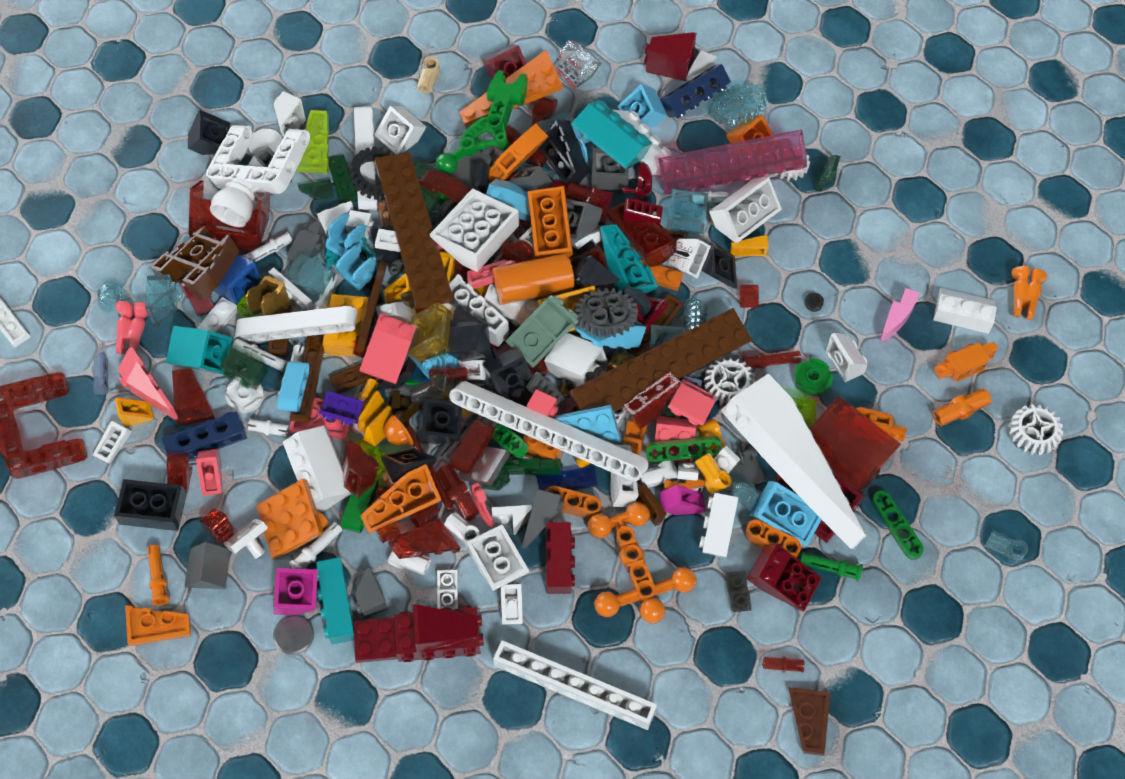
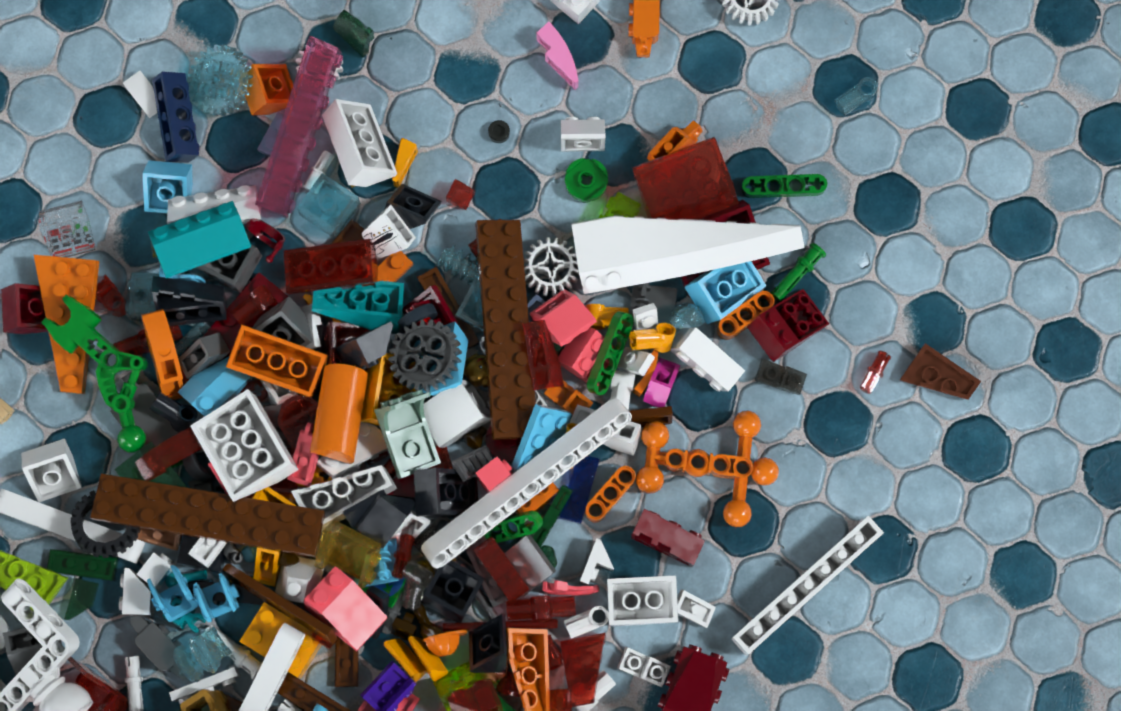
camera: 65 degrees left, 15 degrees up
light orange pin [358,378,378,410] -> none
dark grey slope [522,489,565,549] -> none
dark red slope [624,198,663,223] -> none
dark red slope [644,32,697,81] -> none
clear red pin [742,350,801,370] -> none
orange piece [932,388,992,426] -> none

